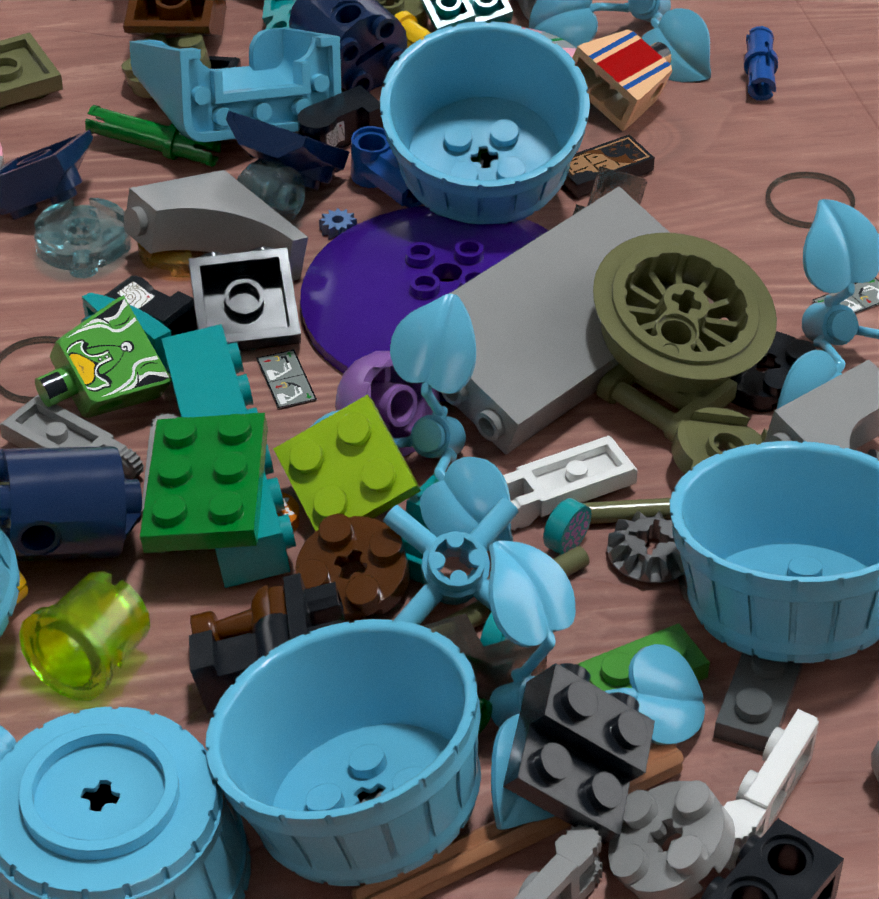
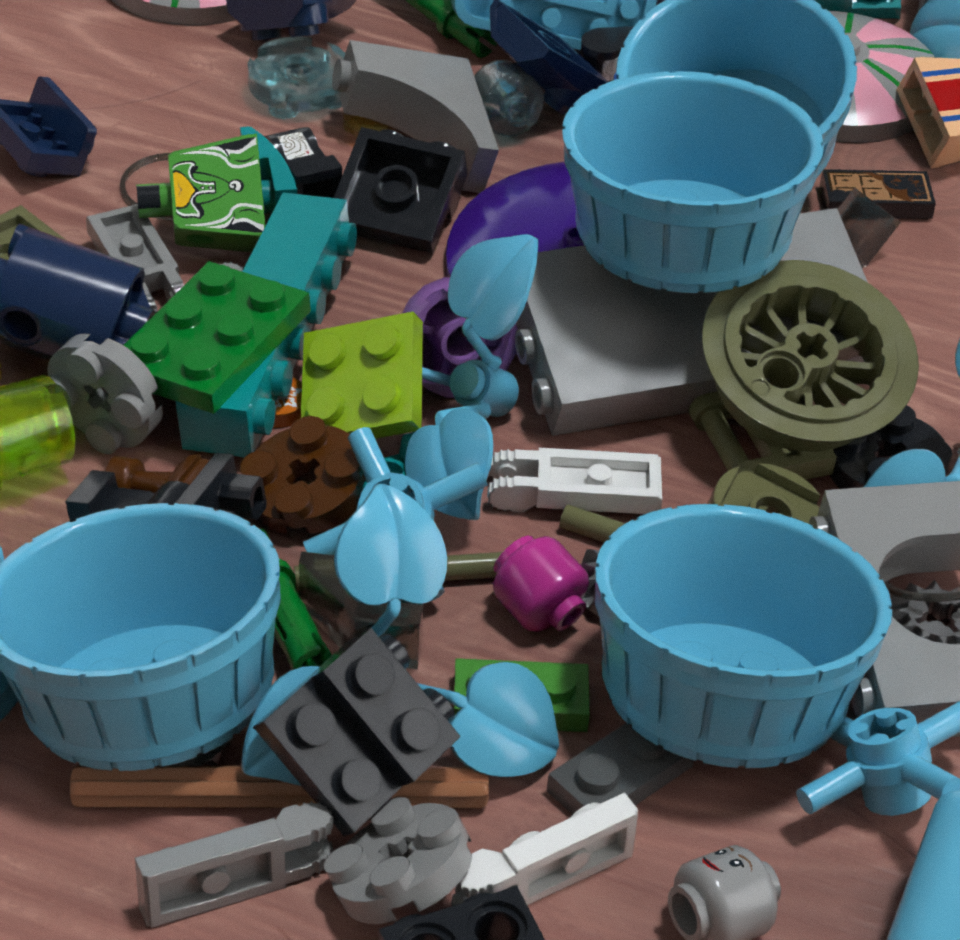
camera: 25 degrees right, 0 degrees up
light grey sticker [257,349,317,409] -> none
medium blue piece [319,208,357,239] -> none
teal tile [543,498,592,555] -> none
none -> light grey plate [41,334,163,454]
none -> dark pink head [493,535,589,632]
none -> medium azure piece [562,71,824,293]

